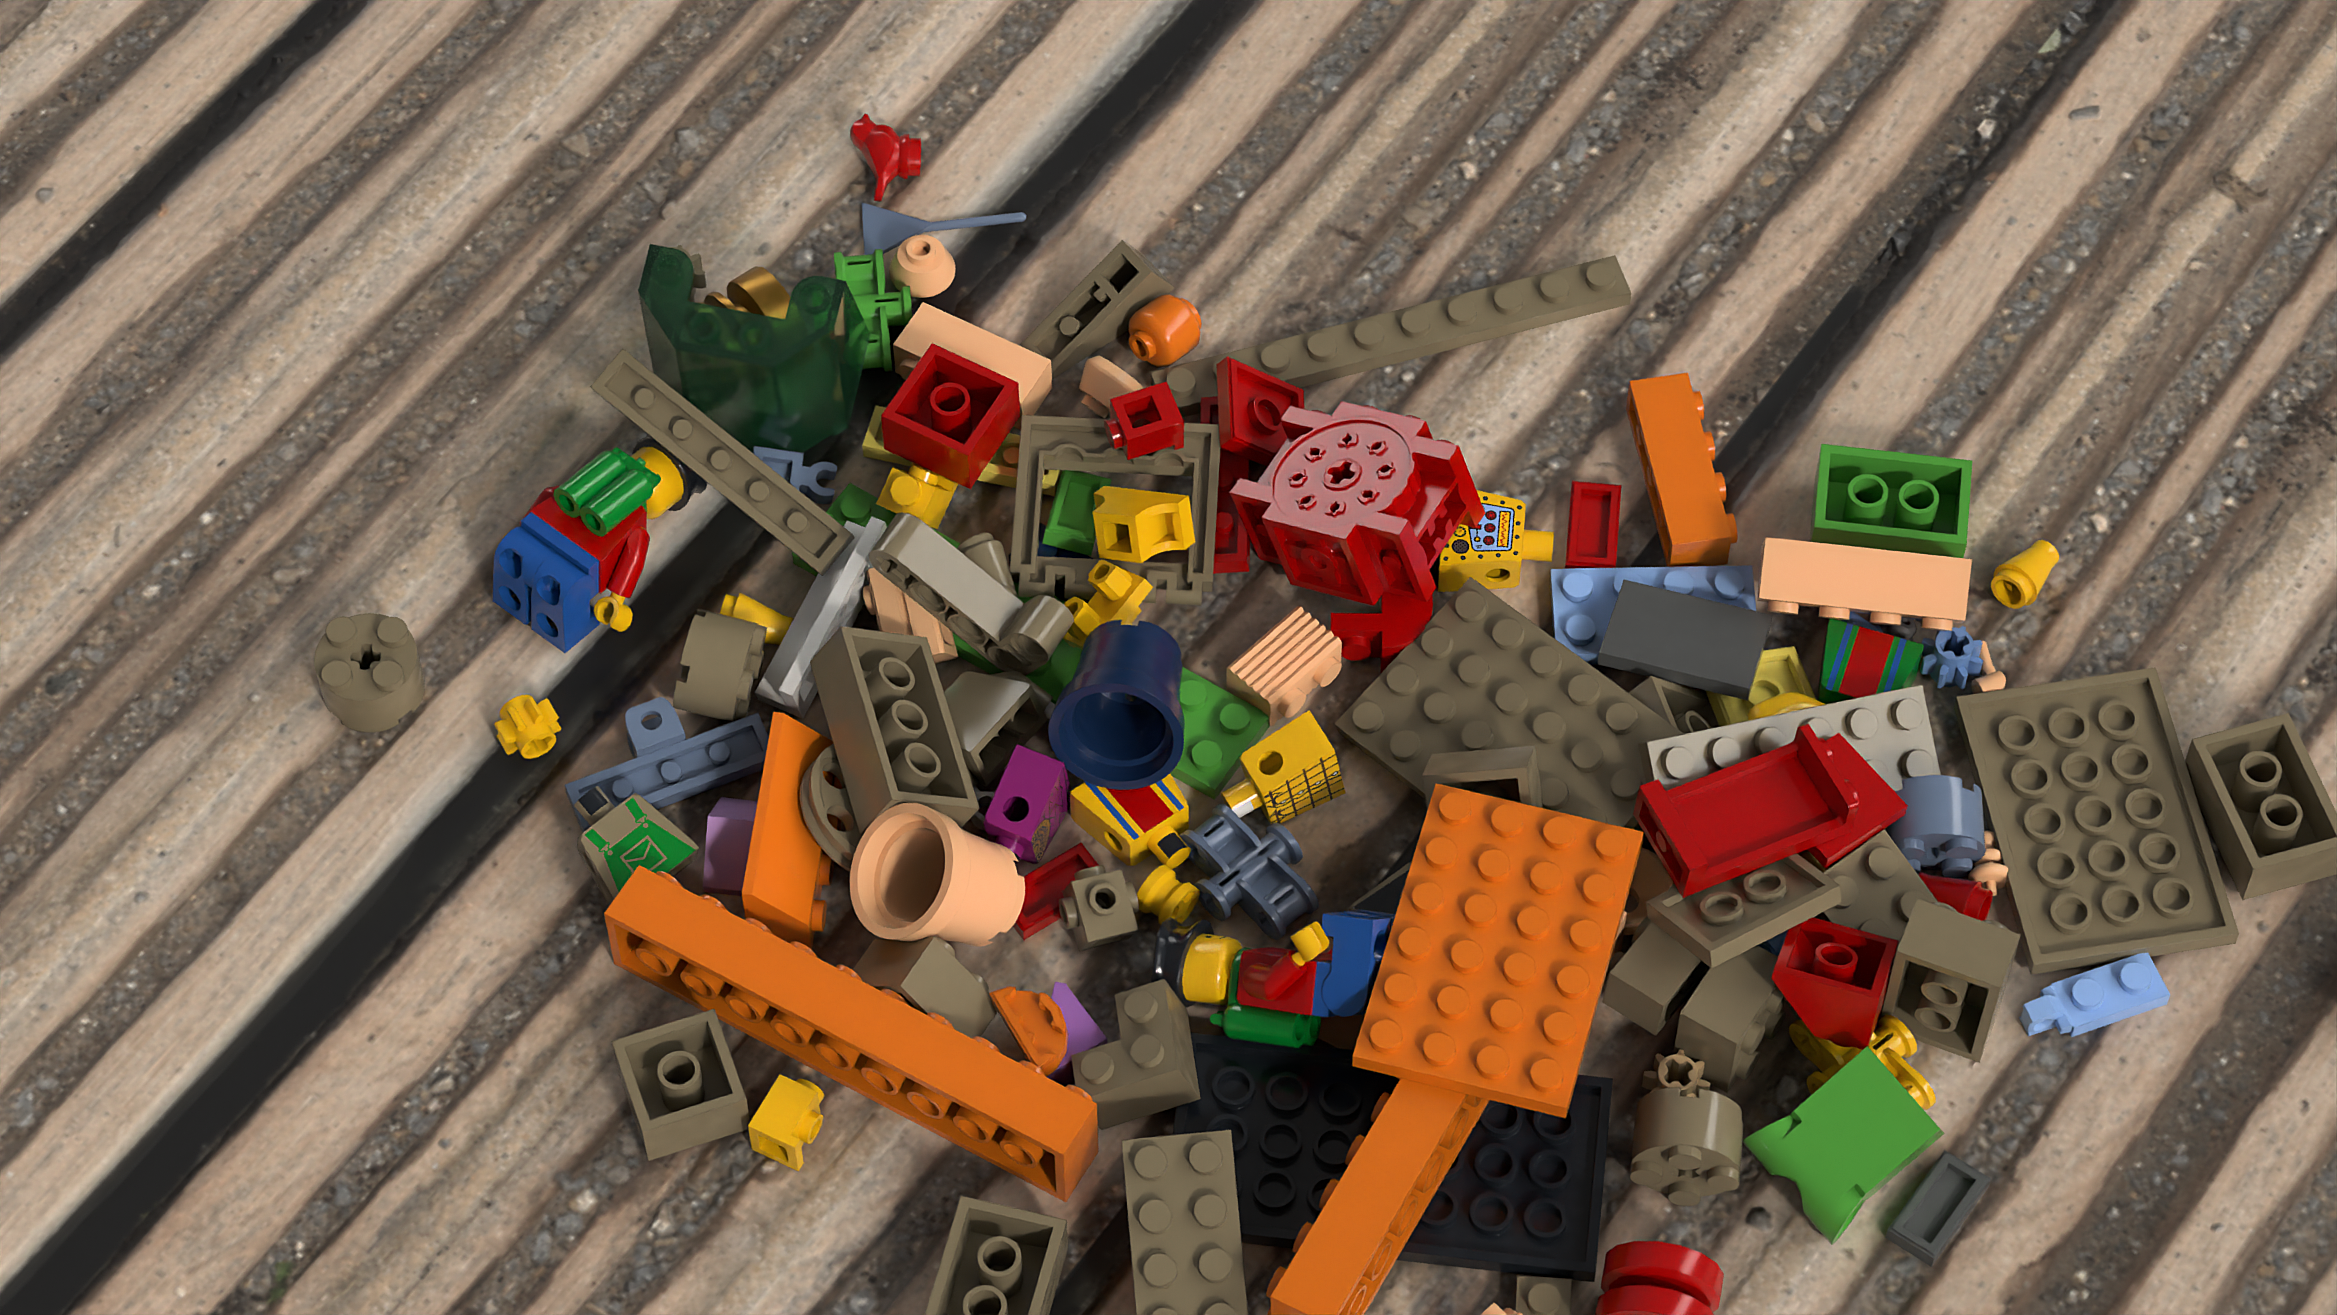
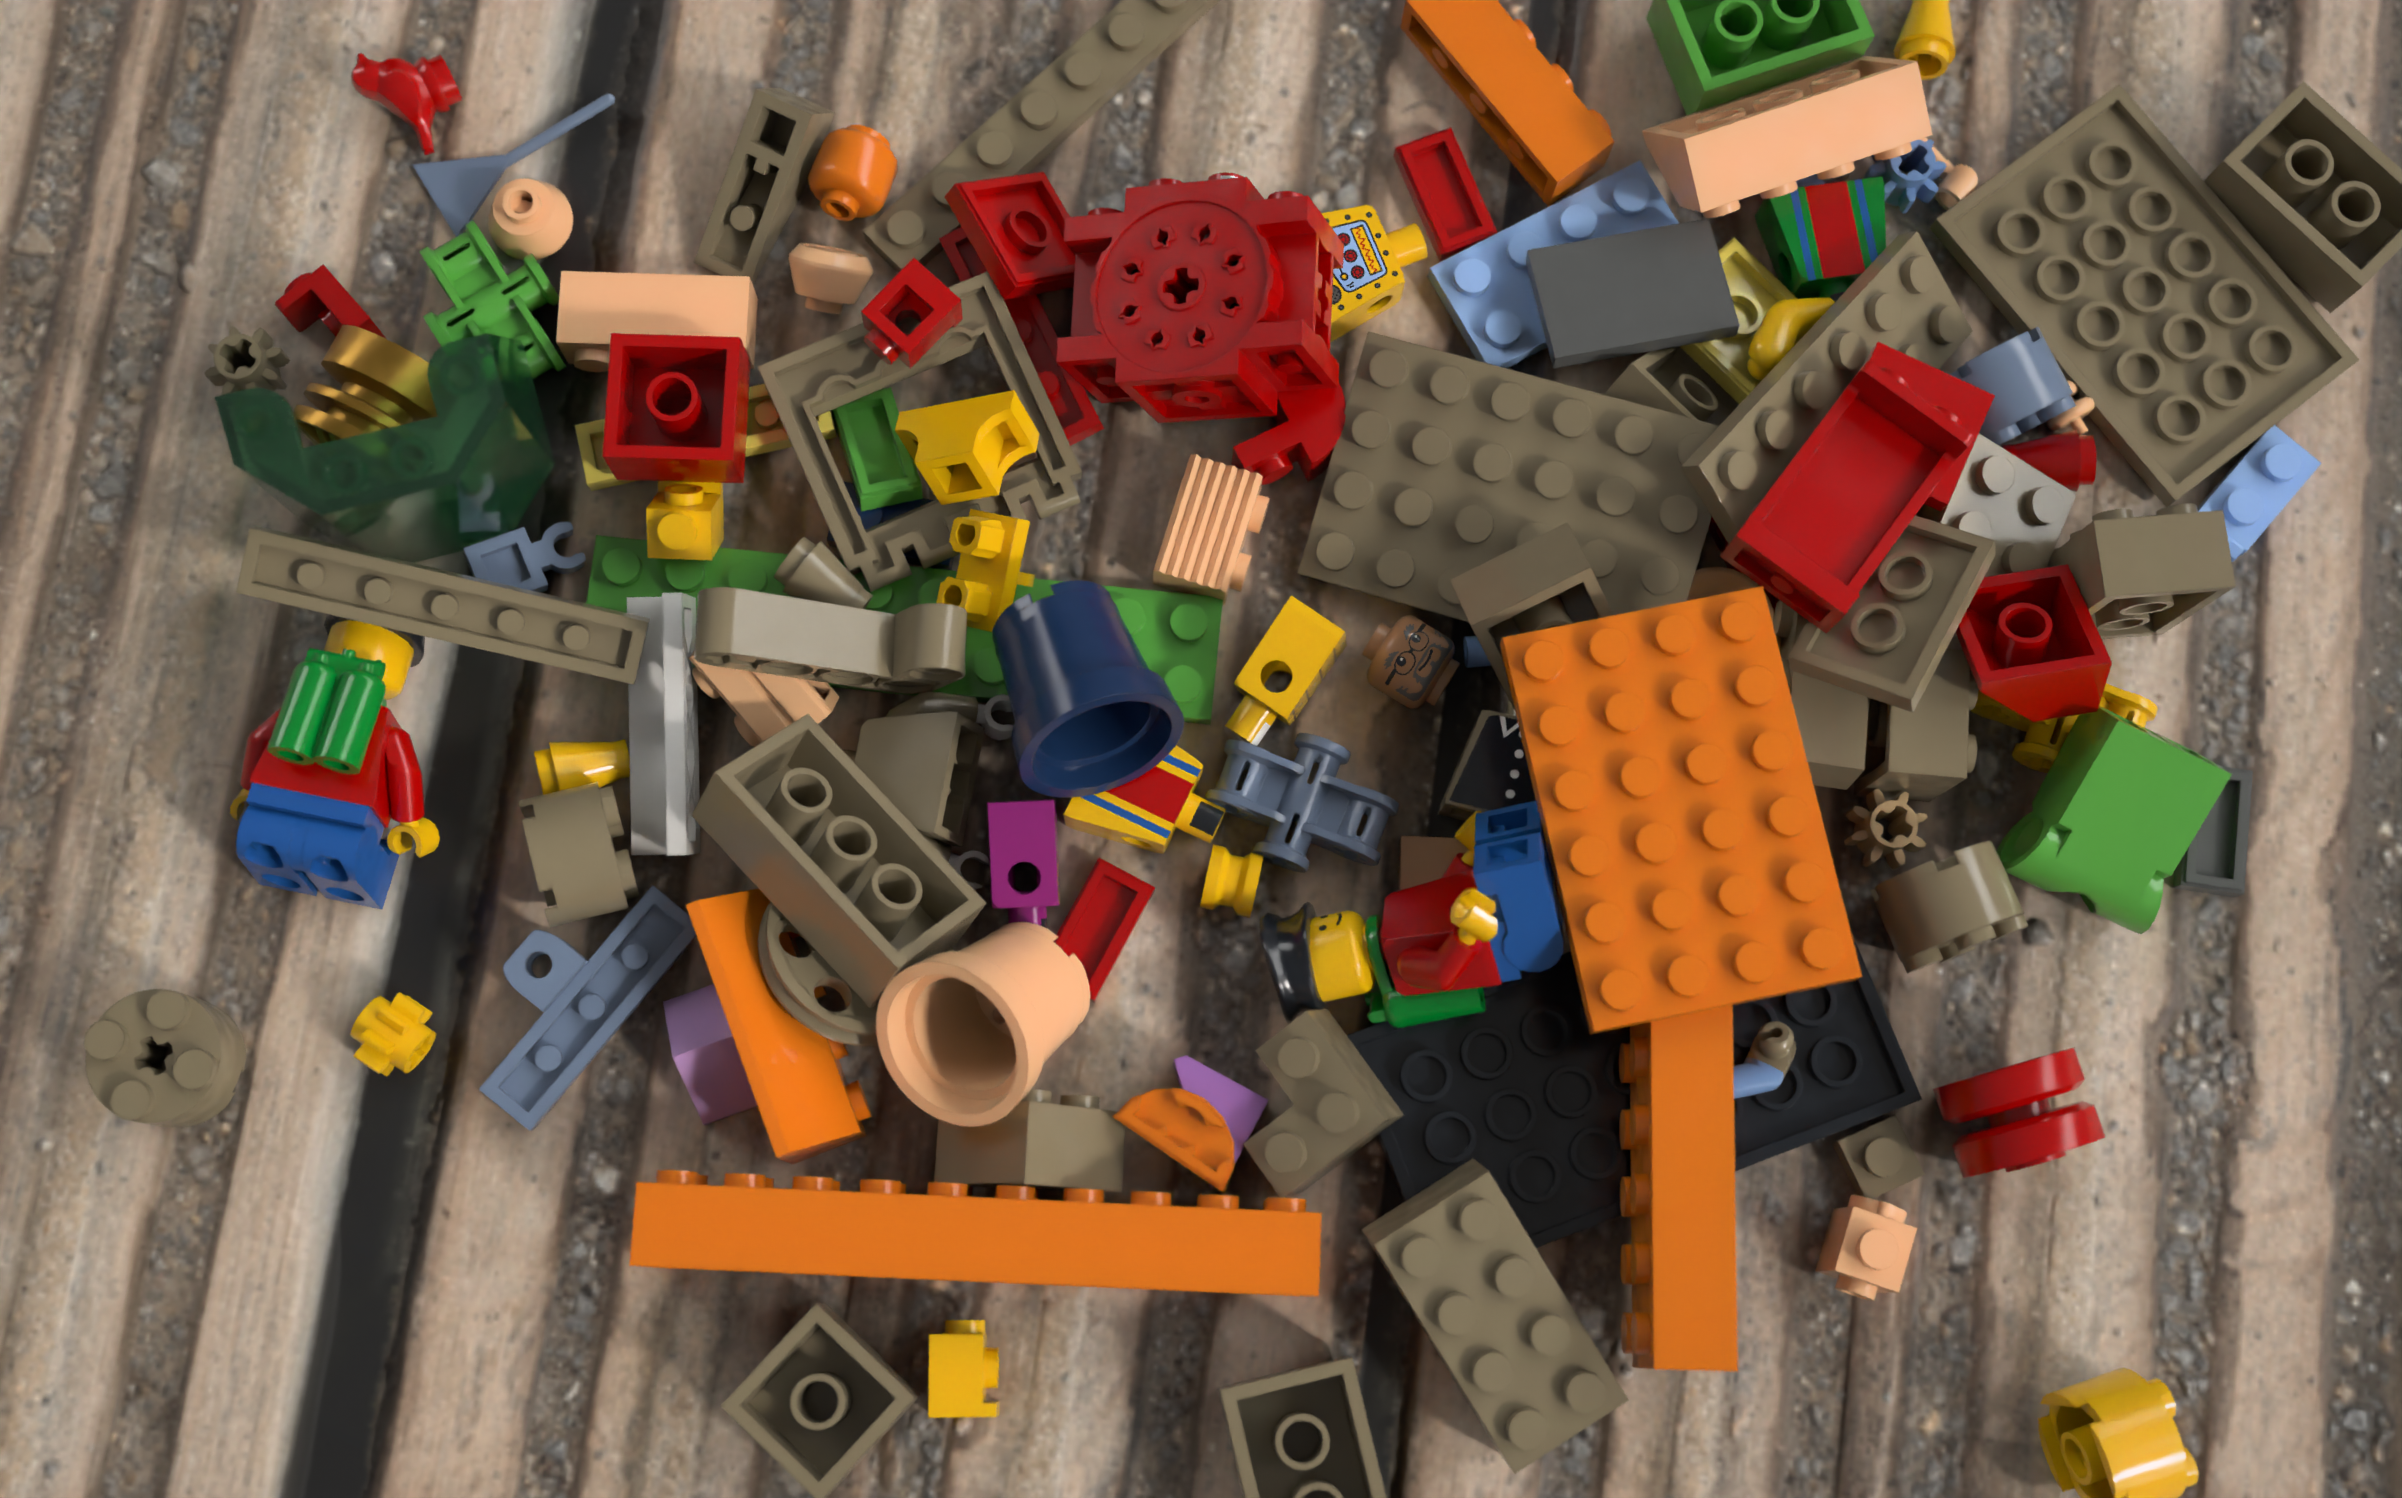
camera: 35 degrees left, 20 degrees up
torso [574,786,699,906] -> none
dark tan brick [1059,865,1139,952] -> none
none -> red bracket [275,264,386,338]
none -> medium nougat head [1362,615,1460,709]
none -> arm [1733,1021,1796,1099]

